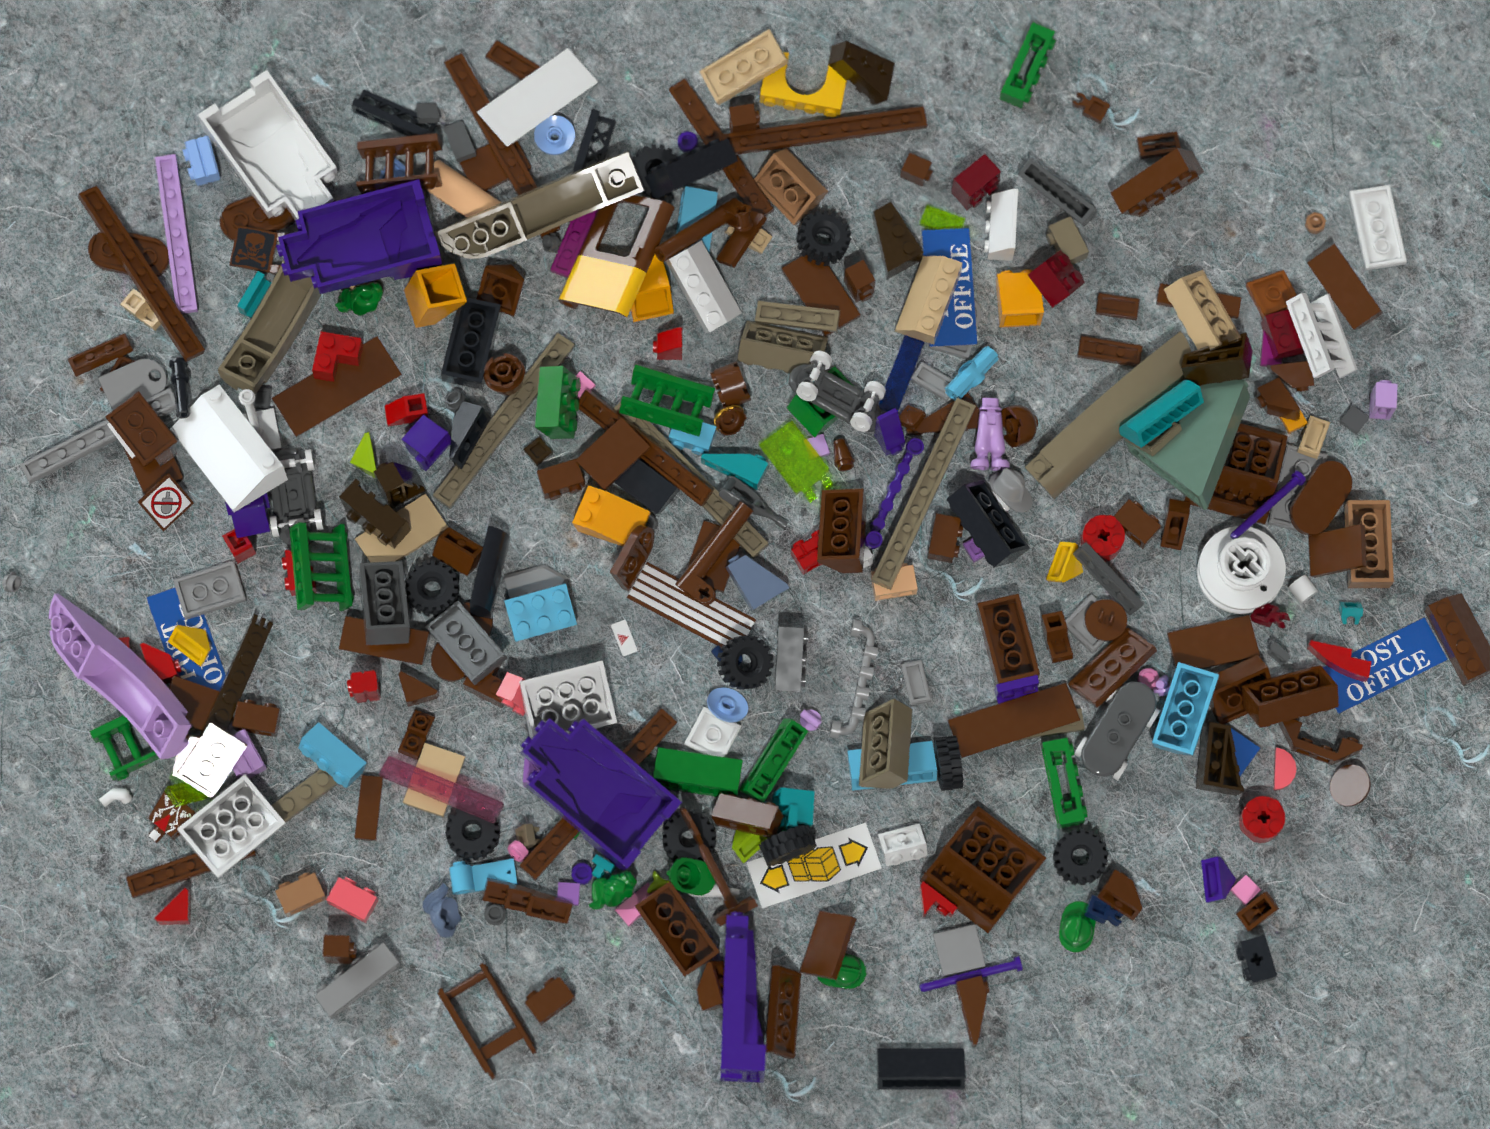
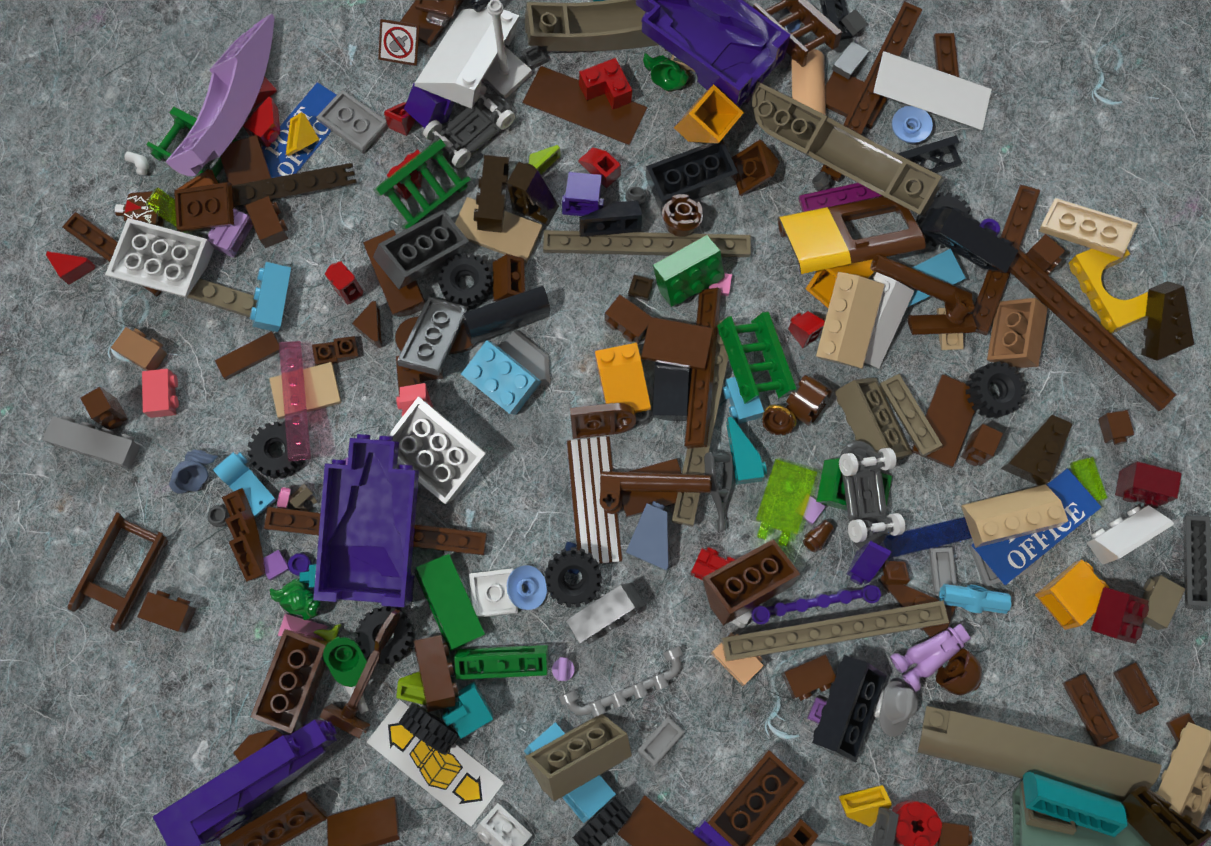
camera: 60 degrees right, 0 degrees up
white sticker [611,620,637,656] -> none
none -> tan slope [816,272,885,369]

